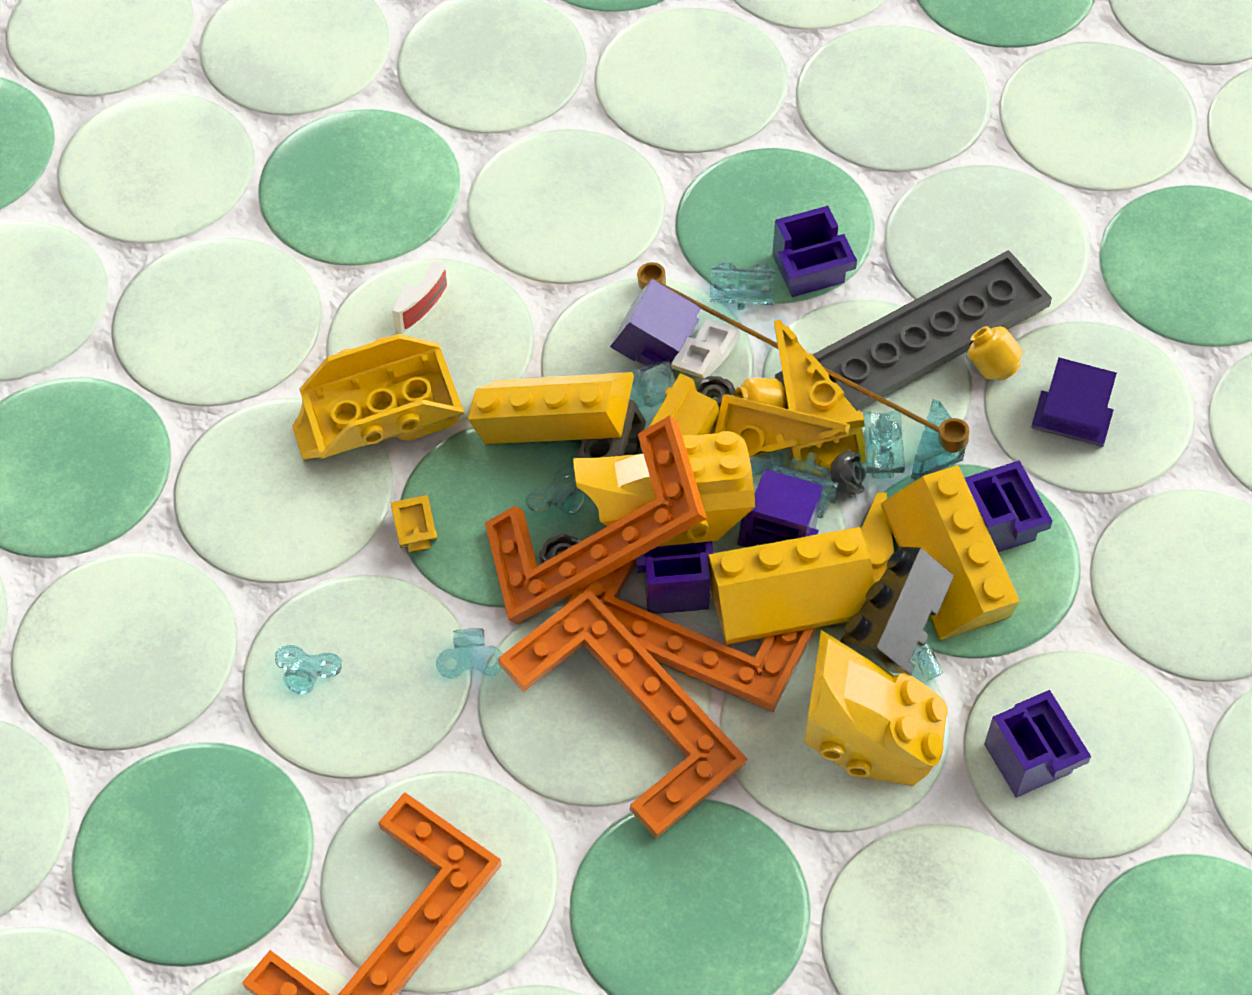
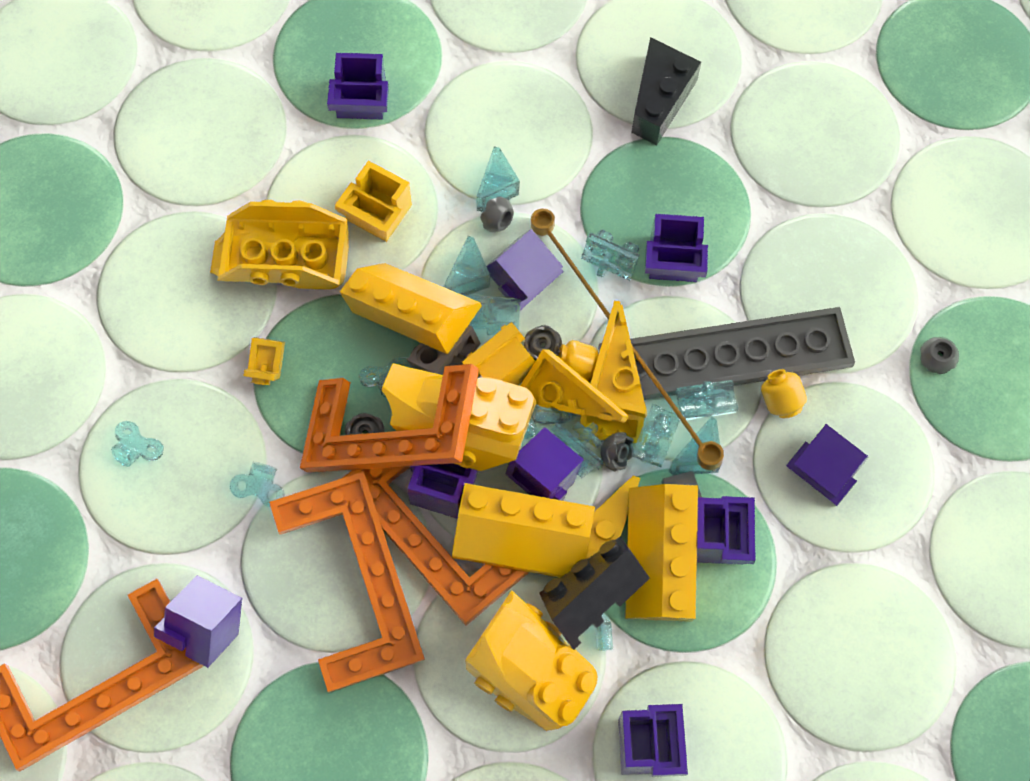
camera: 20 degrees right, 10 degrees up
white slope [392,260,449,333] -> none
white slope [671,319,740,379] -> none
none -> plate [154,575,242,668]
none -> dark purple plate [327,52,389,120]
none -> yellow plate [335,160,412,242]
none -> clear light blue slope [443,236,490,296]
none -> clear light blue slope [476,146,520,212]
none -> dark grey plate [480,196,514,232]
none -> black wedge [631,37,701,145]
none -> clear light blue hips [676,380,739,420]
none -> dark grey plate [920,337,959,374]

